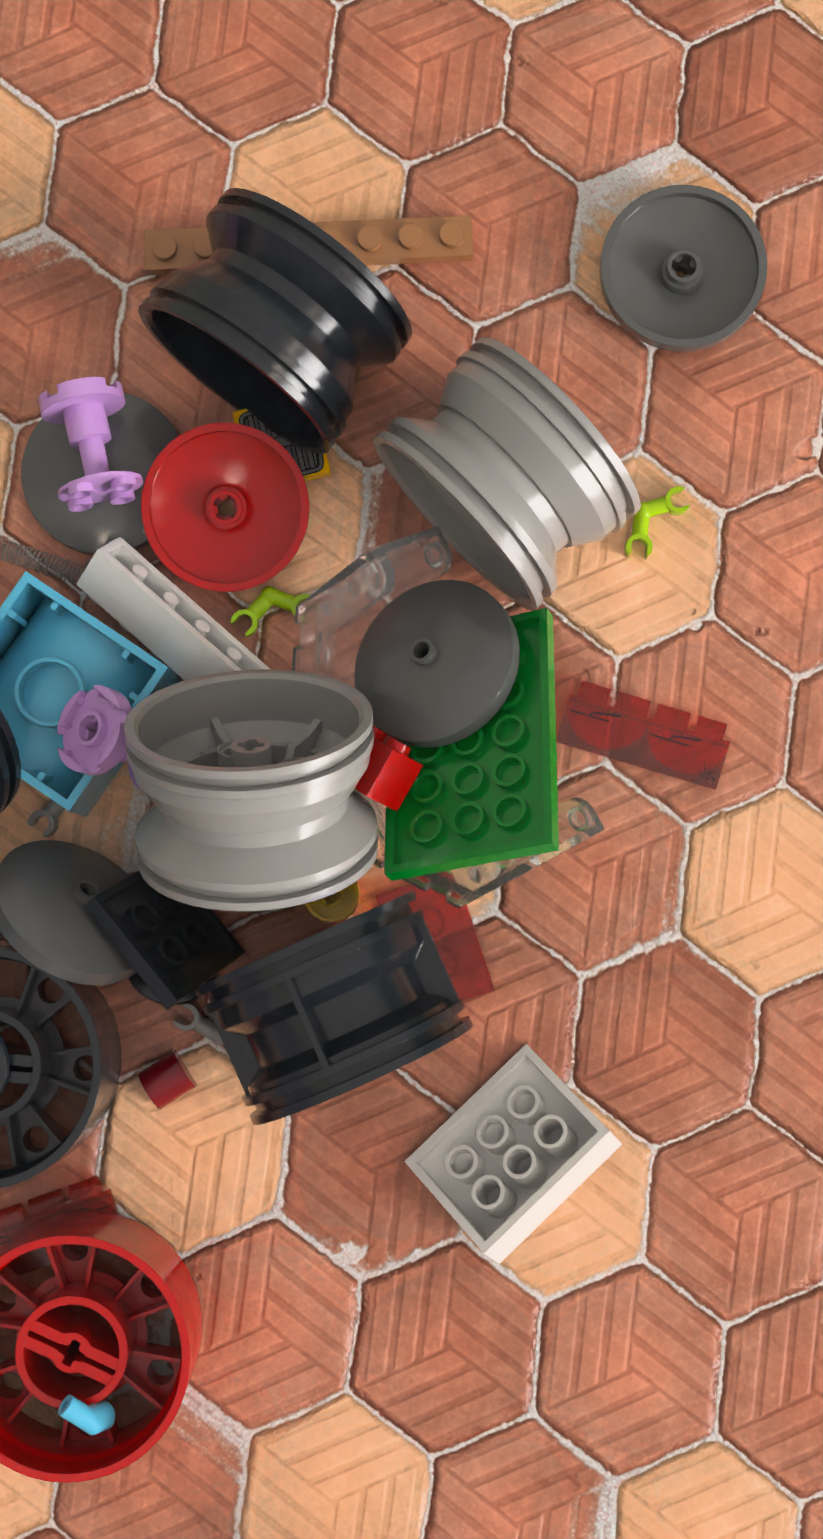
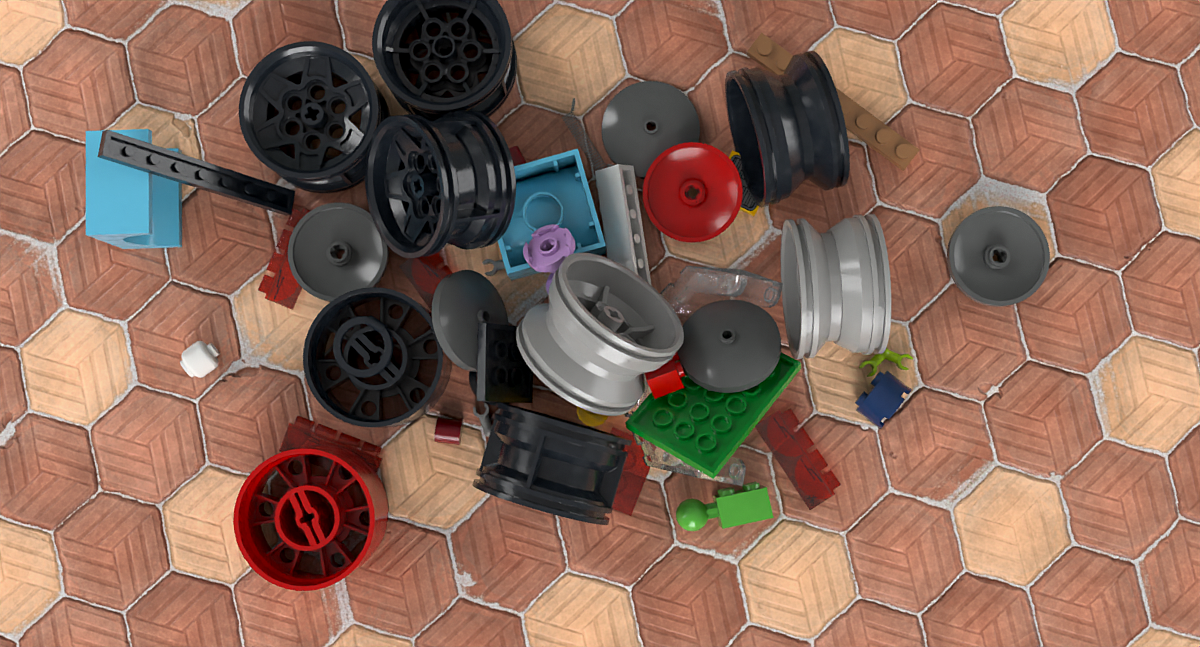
camera: 45 degrees right, 0 degrees up
lavender piece [38,377,143,512] -> none
medium azure arm [58,1395,116,1436] -> none
lime arm [231,586,317,637] -> none
white slope [404,1044,622,1264] -> none
none -> bright green brick [676,482,774,531]
none -> dark blue brick [855,371,912,429]

